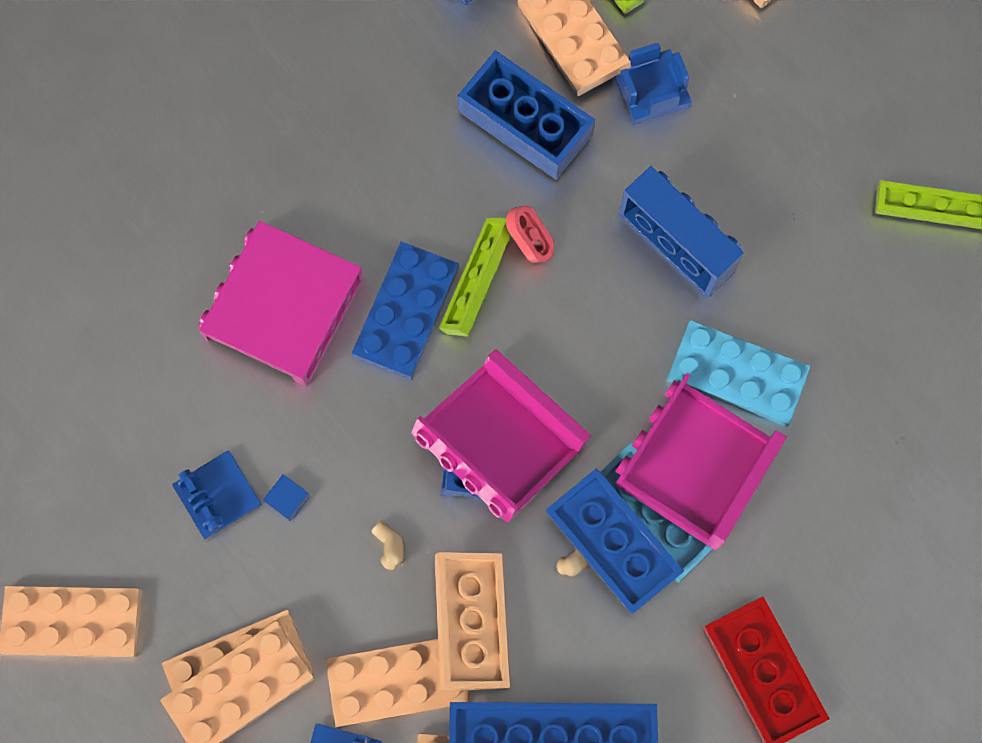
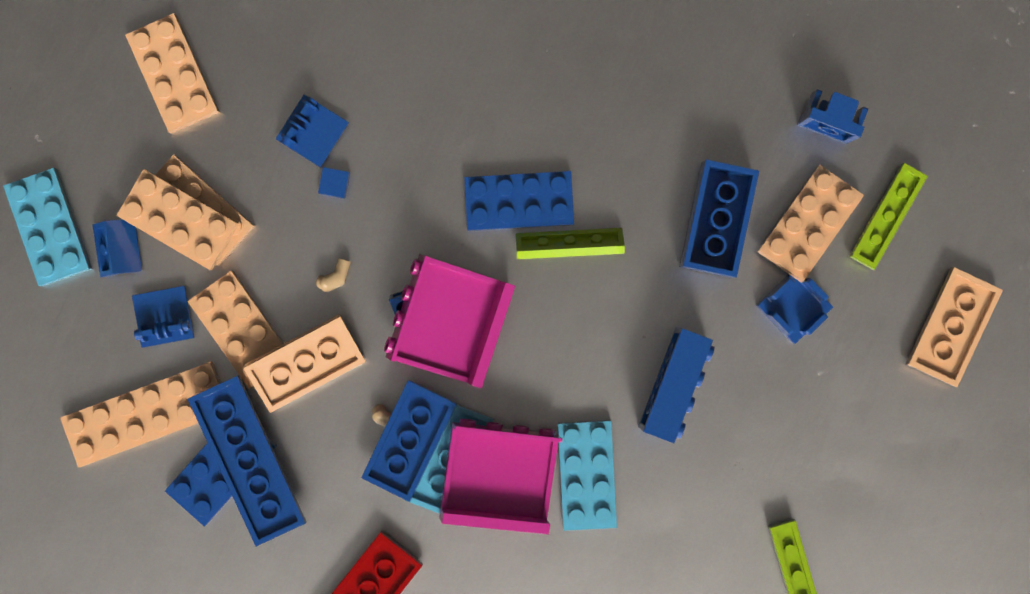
camera: 65 degrees right, 15 degrees up
dark pink panel [199,221,364,387] -> none
coral plate [506,206,554,263] -> none

